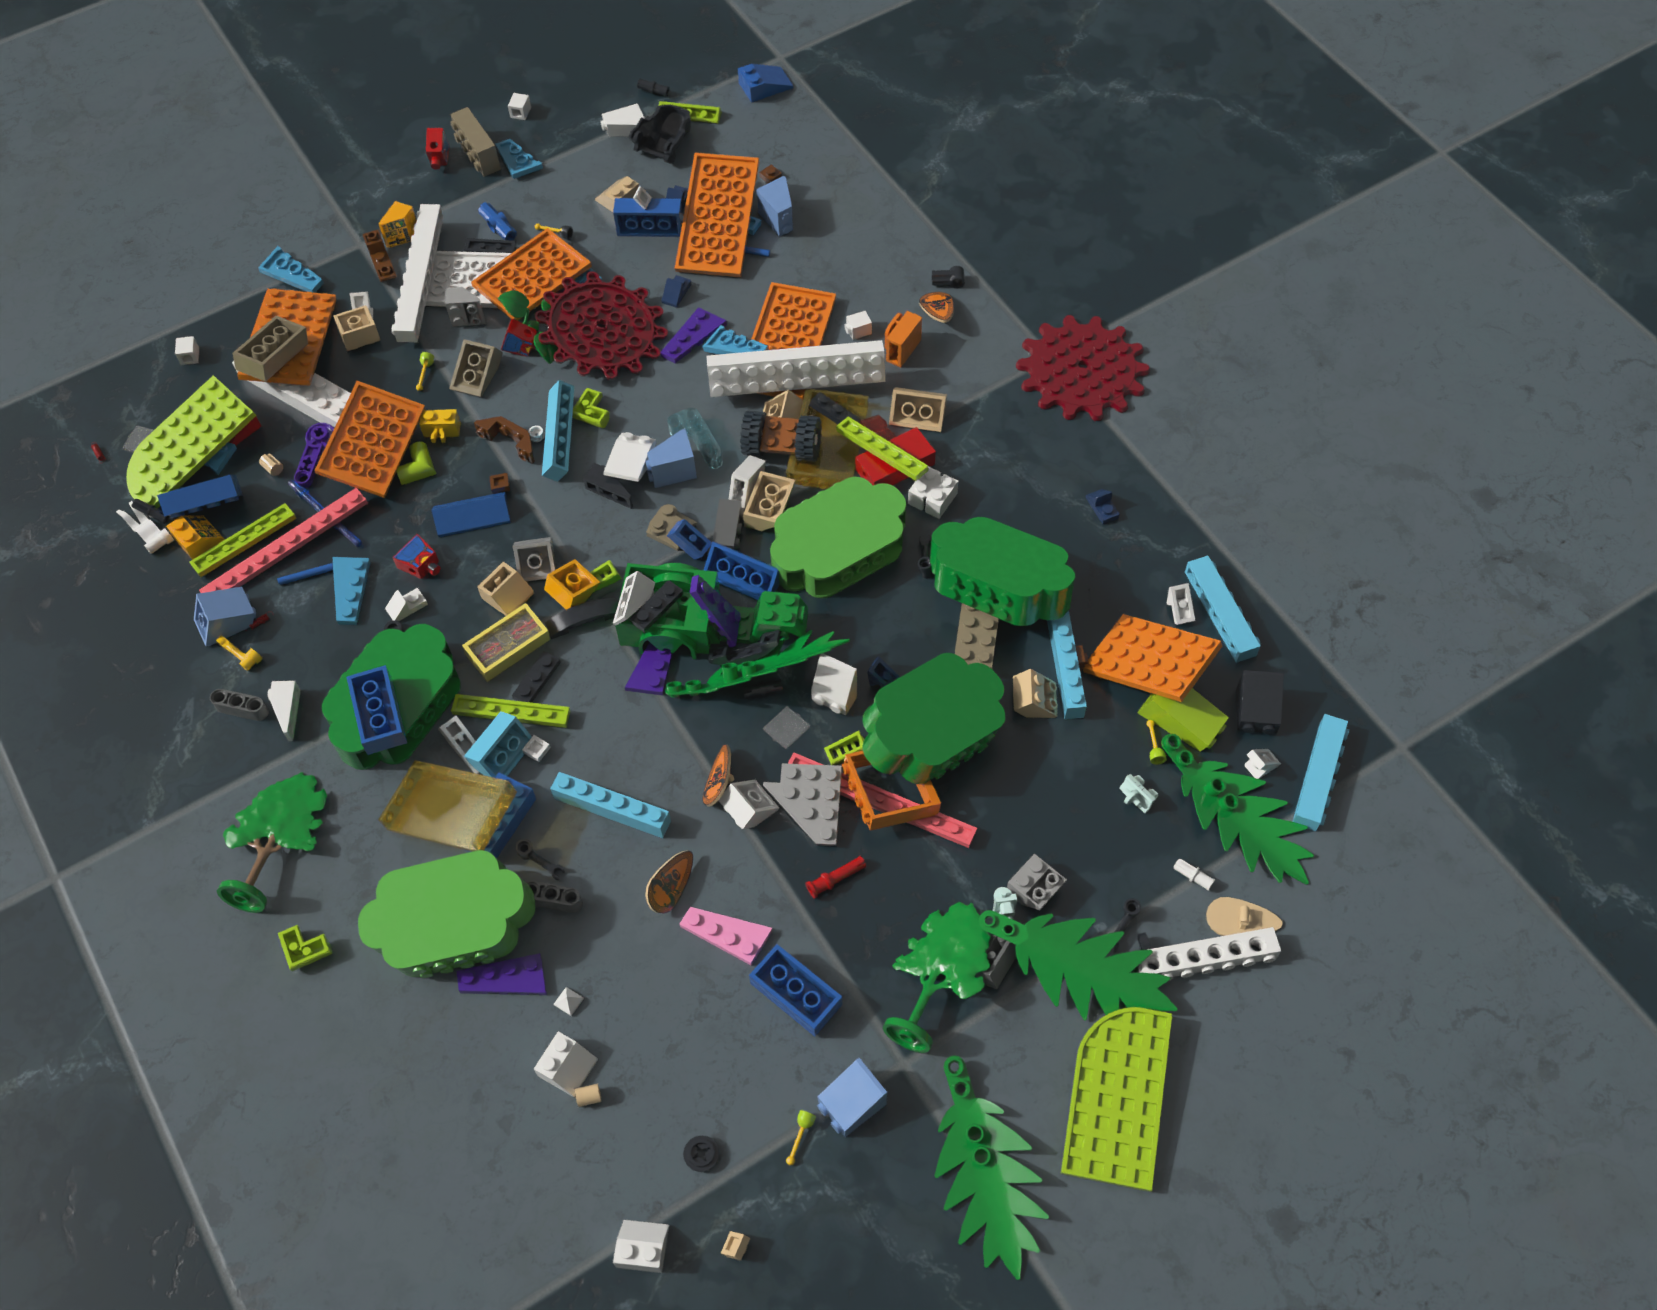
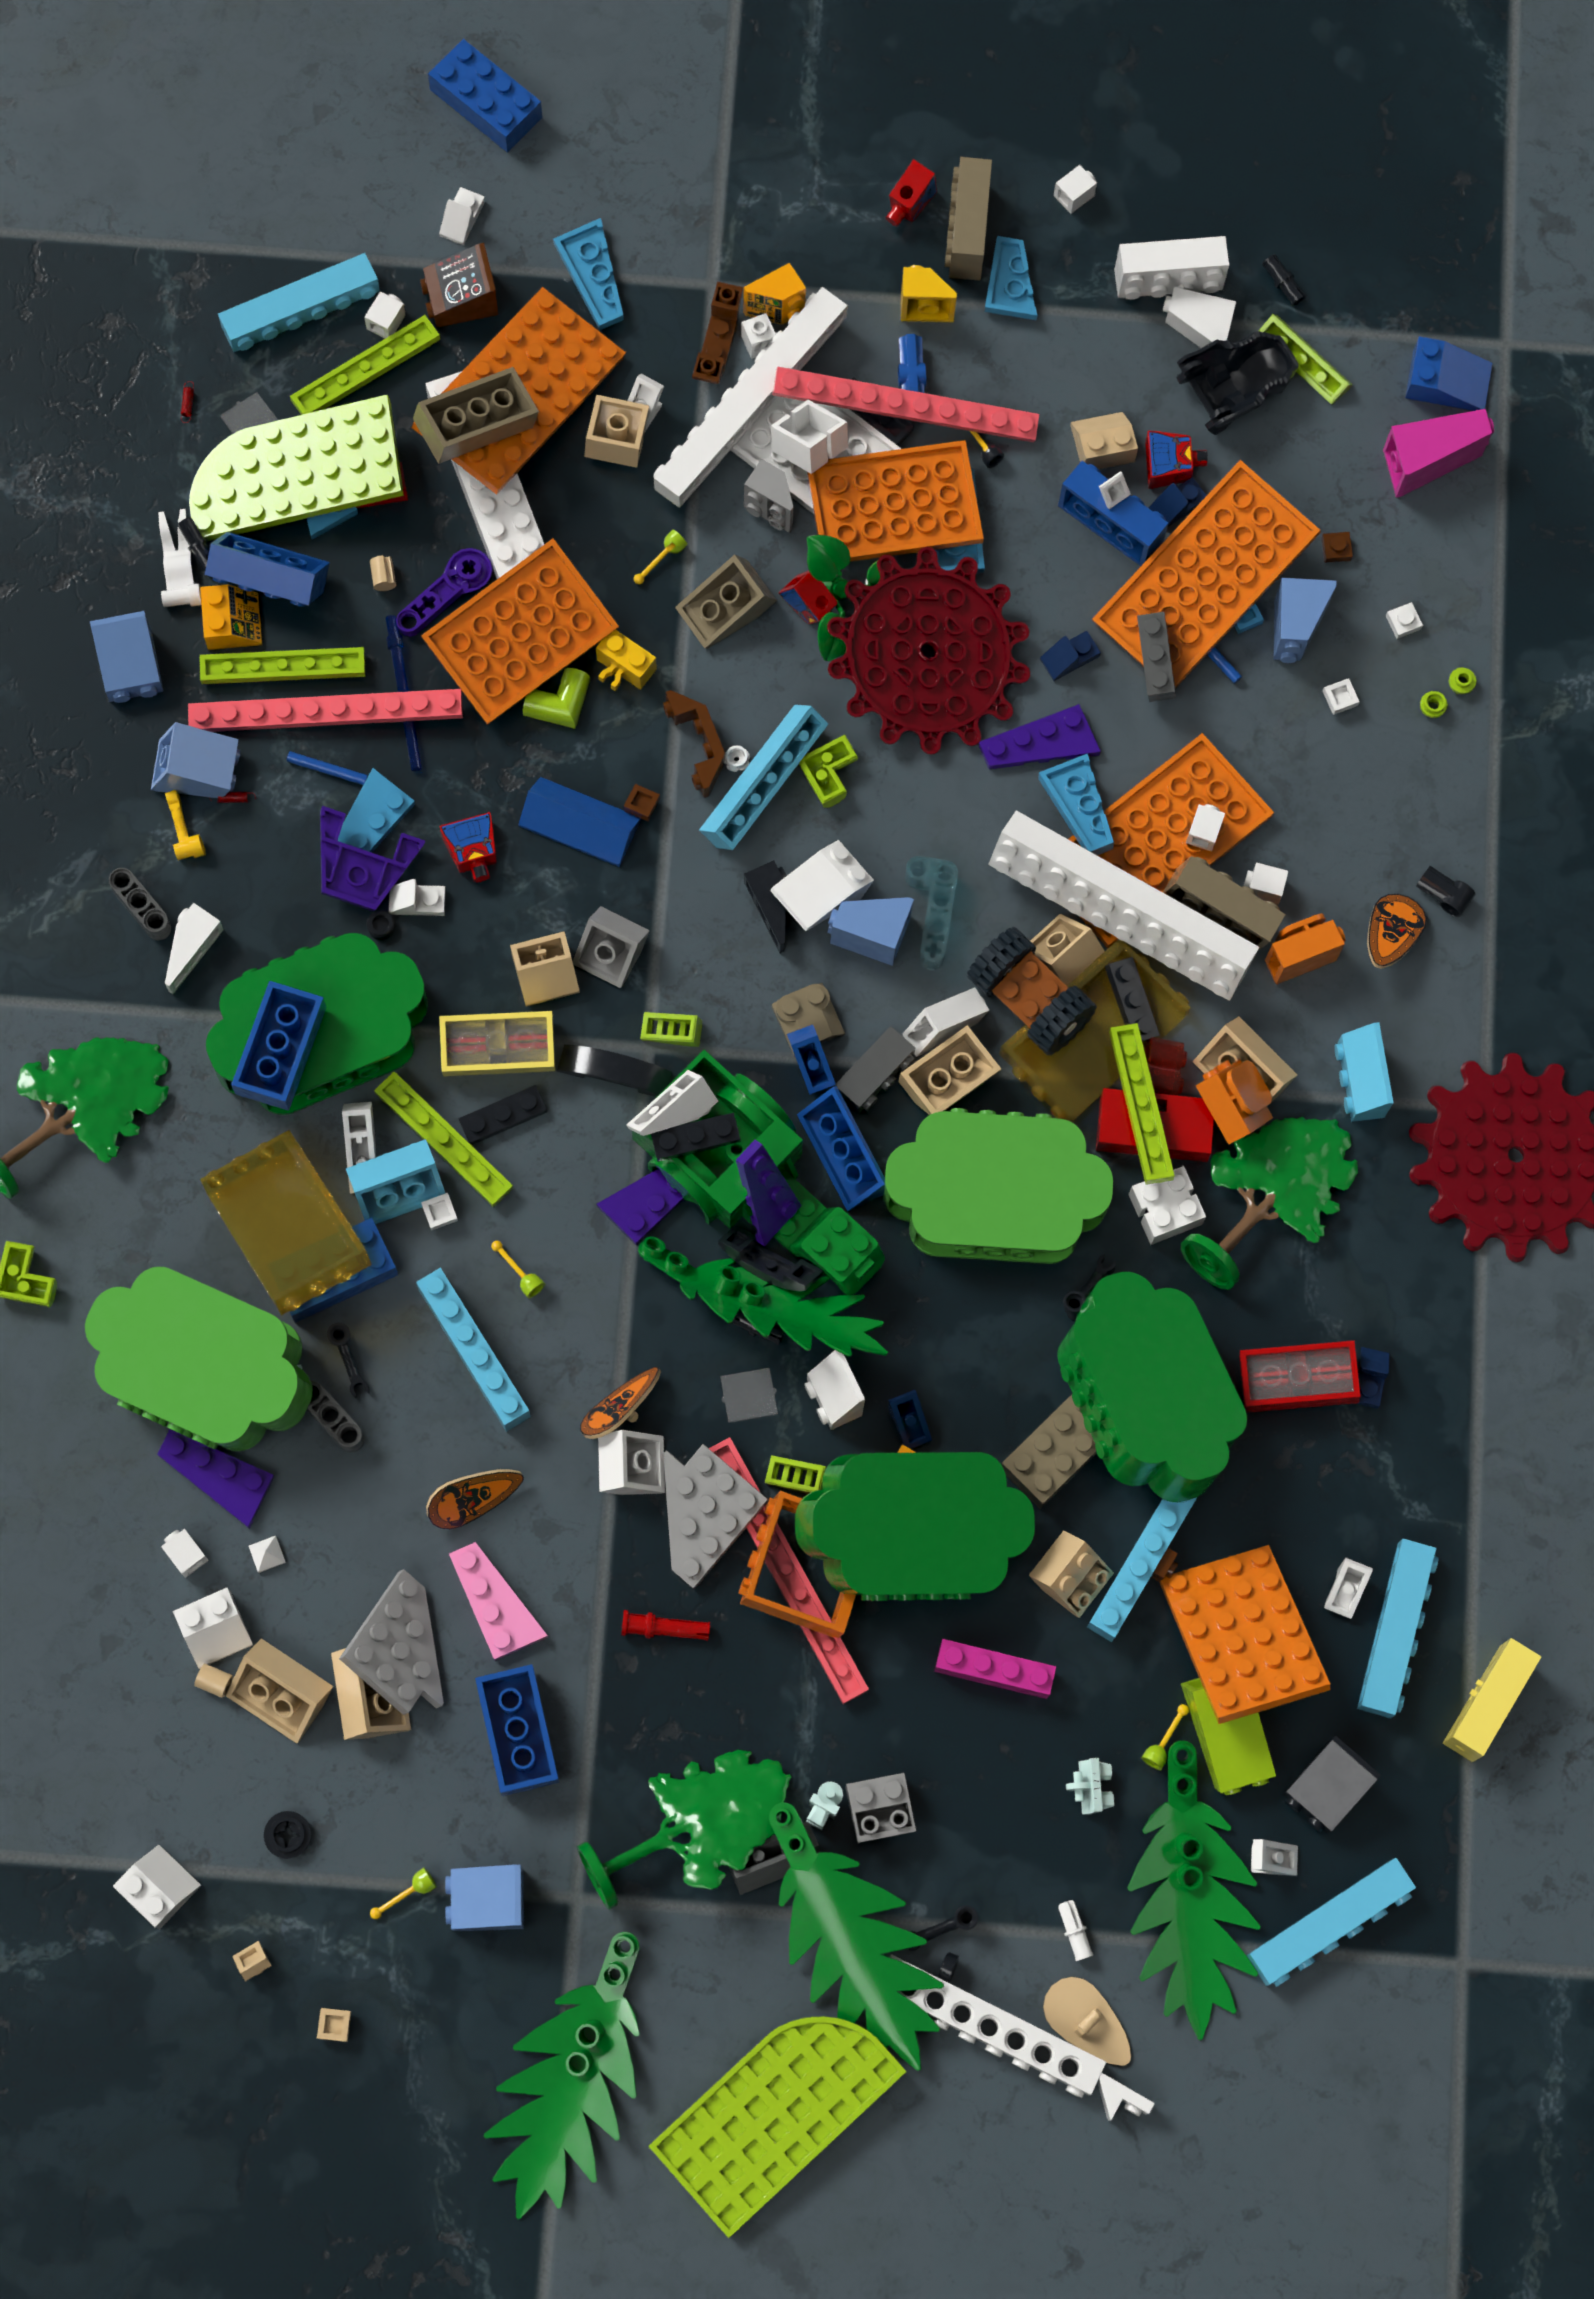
camera: 30 degrees right, 15 degrees up
light orange slope [544,559,600,610] -> none
none -> medium blue slope [90,611,163,703]
none -> white brick [161,1529,209,1578]
none -> medium azure brick [218,253,380,352]
none -> tan slope [225,1638,333,1744]
none -> lime plate [290,315,440,415]
none -> tan plate [317,2008,351,2042]
none -> dark purple wing [320,806,425,911]
none -> tan slope [331,1648,411,1740]
none -> light grey wing [339,1569,444,1715]
none -> slope [420,243,498,328]
none -> blue brick [428,39,543,153]
none -> white slope [439,187,485,245]
none -> hinge [491,1240,545,1299]
none -> white brick [741,313,776,359]
none -> white piece [771,400,848,474]
none -> coral plate [772,367,1039,443]
none -> yellow slope [901,265,957,322]
none -> dark pink brick [934,1639,1056,1699]
none -> white slope [1097,2073,1155,2121]
none -> white brick [1114,236,1229,300]
none -> dark grey brick [1137,612,1176,702]
none -> torso [1145,431,1208,489]
none -> dark tan brick [1163,856,1286,950]
none -> green plant [1181,1117,1358,1290]
none -> white brick [1186,804,1225,852]
none -> orange brick [1196,1059,1273,1144]
none -> clear brick [1239,1340,1360,1413]
none -> white plate [1322,678,1360,715]
none -> medium azure slope [1335,1022,1394,1122]
none -> dark pink slope [1383,409,1494,497]
none -> white plate [1386,602,1423,639]
none -> lime plate [1420,691,1447,718]
none -> light yellow brick [1443,1638,1541,1762]
none -> lime plate [1449,668,1476,694]

